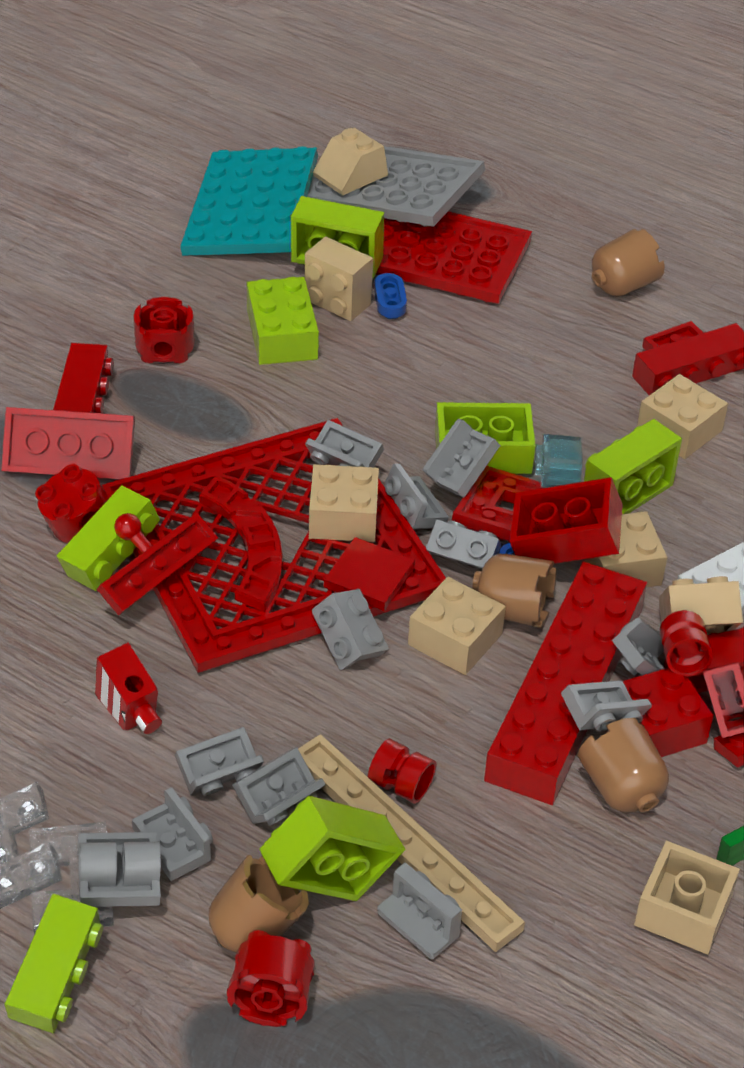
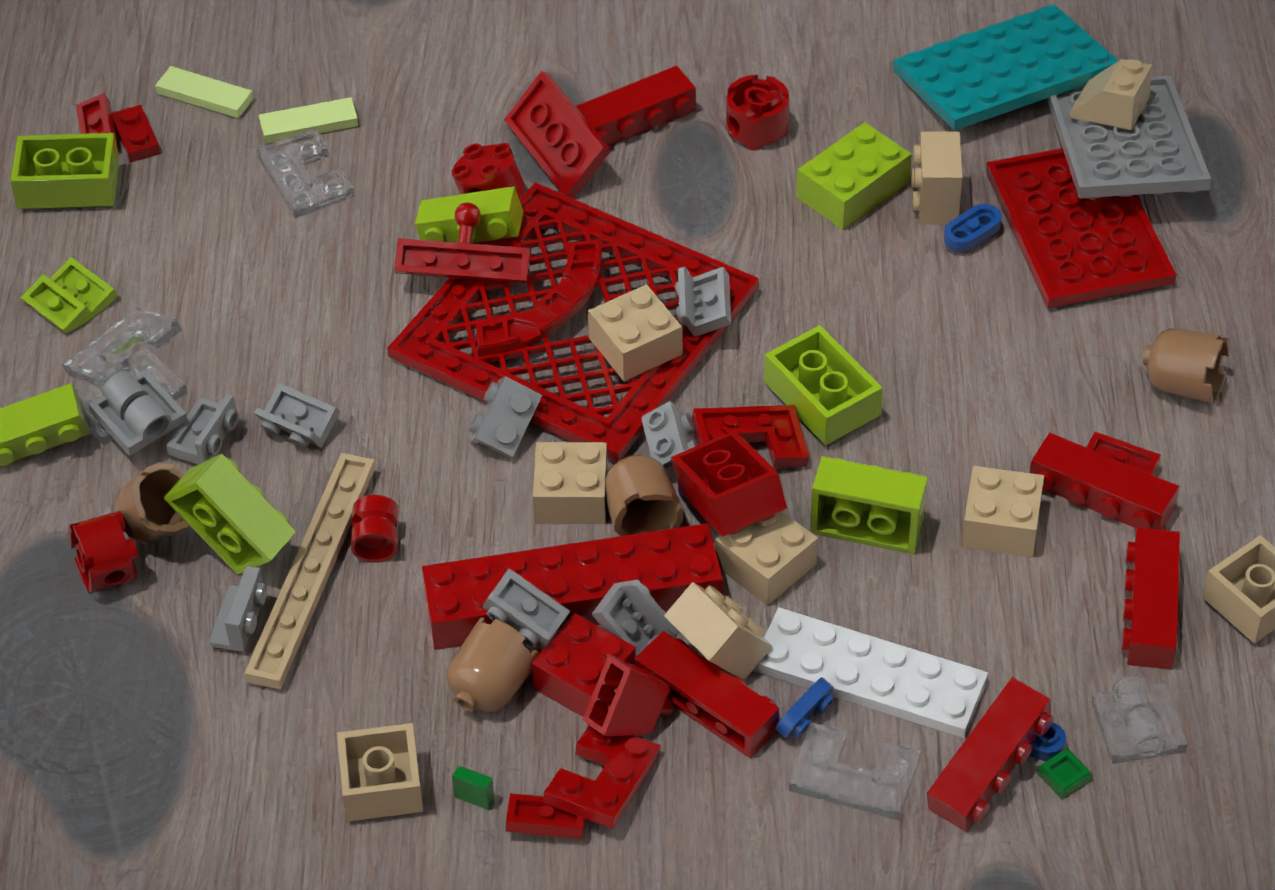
camera: 60 degrees right, 5 degrees up
red torso [95,642,162,734] -> none
light grey bracket [232,747,326,825] -> none
lime brick [291,196,384,278] -> none
red tile [324,537,415,611] -> none
light grey bracket [384,464,449,529] -> none
light grey bracket [423,419,501,498] -> none
clear light blue brick [535,434,583,488] -> none
red wheel [659,610,713,677] -> none

